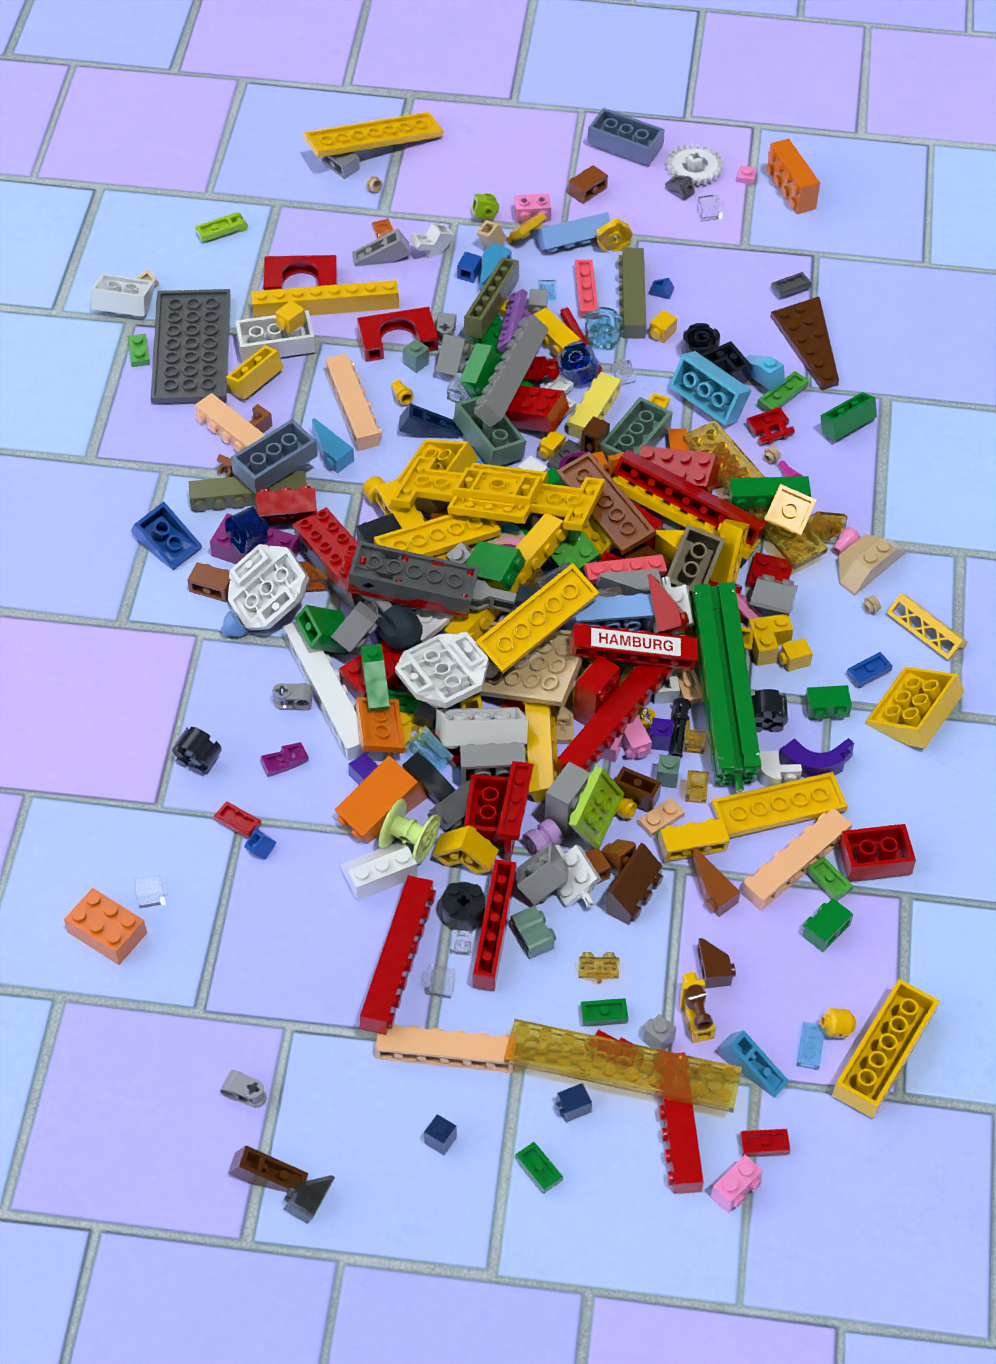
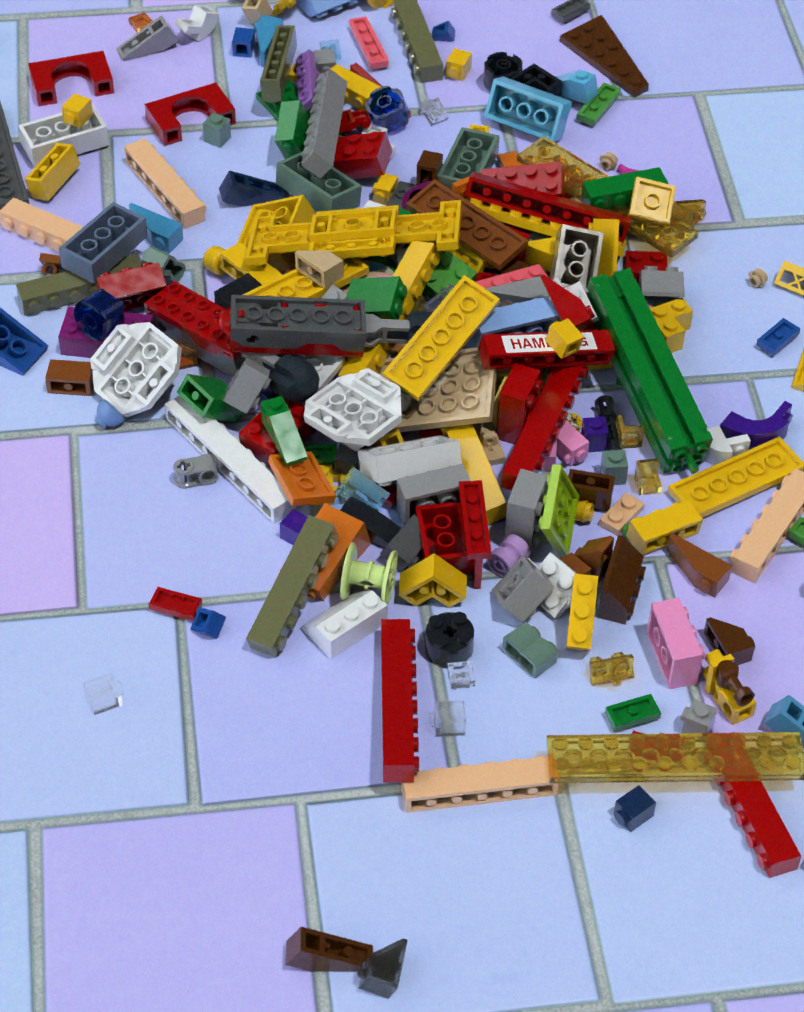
camera: 15 degrees left, 5 degrees down
orange brick [64,887,147,965] -> none
black brick [172,726,222,776] -> none
light grey piece [220,1070,267,1108] -> none
dark orange panel [249,404,273,433] -> none
yellow brick [251,280,399,318] -> none
magenta slope [260,742,309,777] -> none
yellow cone [391,380,414,405] -> none
dark blue brick [424,1114,457,1156] -> none
light grey brick [435,334,475,376] -> none
light grey piece [437,313,457,346] -> none
clear brick [447,372,470,403] -> none
red brick [473,859,517,991] -> none
green plate [515,1141,563,1193] -> none
light yellow brick [567,372,621,439] -> none
clear light blue brick [584,307,622,350] -> none
white panel [652,674,680,704] -> none
light nougat plate [673,668,703,704] -> none
red plate [746,407,795,445] -> none
black brick [752,689,788,732] -> none
yellow brick [779,638,813,672] -> none
green brick [804,685,852,720] -> none
green brick [820,392,877,441] -> none
bright pink cone [832,527,860,555] -> none
tan wedge [839,534,907,596] -> none
none -> sand green brick [142,246,186,282]
none -> olive brick [246,515,338,657]
none -> tan slope [295,250,344,289]
none -> yellow brick [545,318,584,359]
none -> yellow brick [566,573,598,651]
none -> bright pink brick [647,598,705,689]

